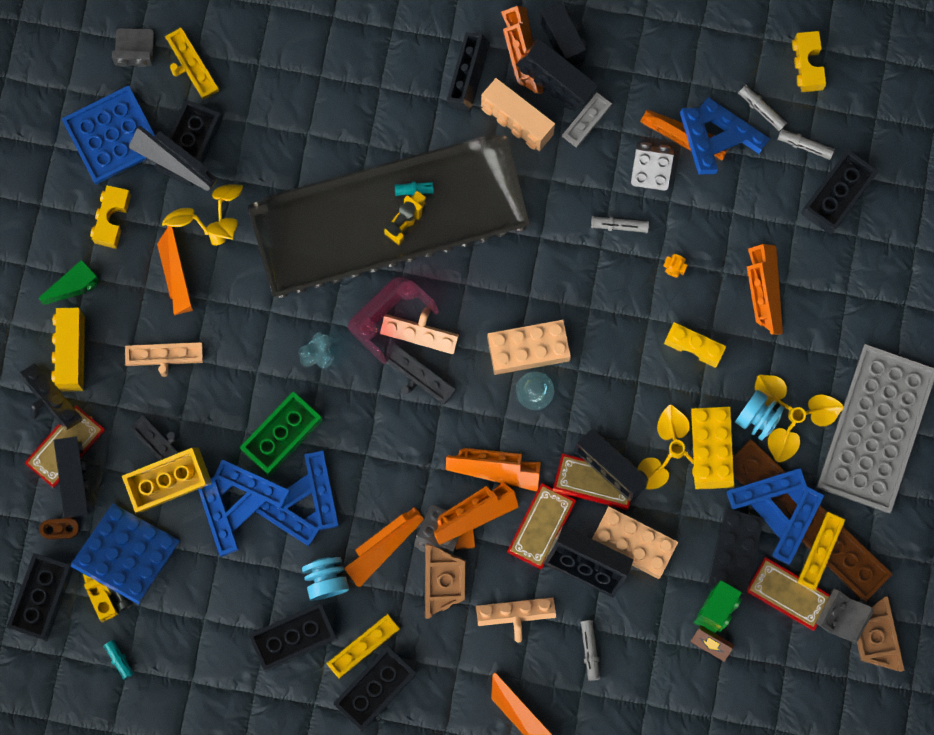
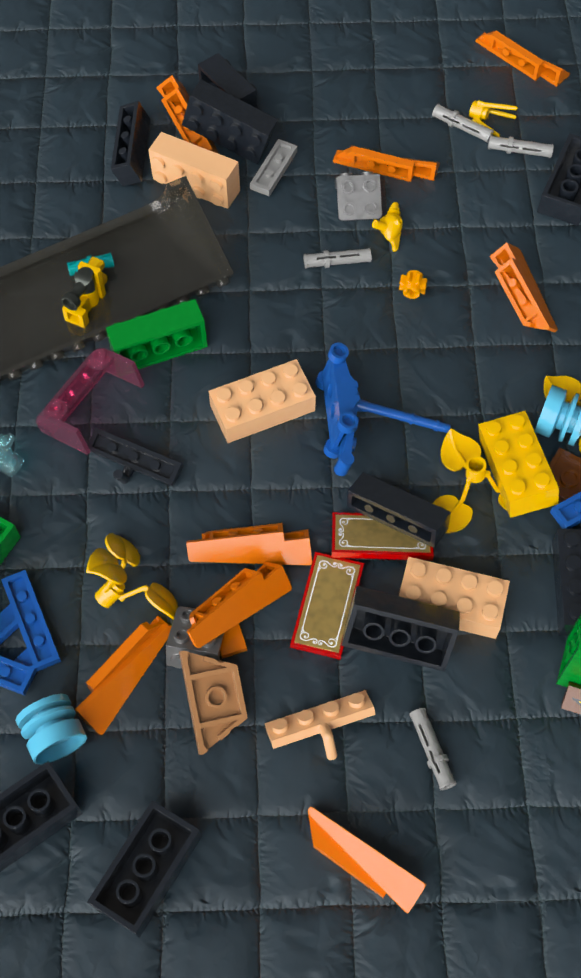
camera: 10 degrees left, 15 degrees down
yellow tile [327,614,400,679] -> none
light nougat plate [380,307,459,354] -> none
clear light blue plate [516,372,554,410] -> none
yellow arch [664,322,726,368] -> none
blue plate [680,97,770,175] -> none
yellow arch [792,31,826,92] -> none
none -> yellow plant [86,533,178,620]
none -> green brick [105,299,208,375]
none -> blue piece [315,343,451,476]
none -> yellow piece [372,202,403,252]
none -> yellow plant [469,100,518,137]
none -> orange wedge [475,30,570,87]

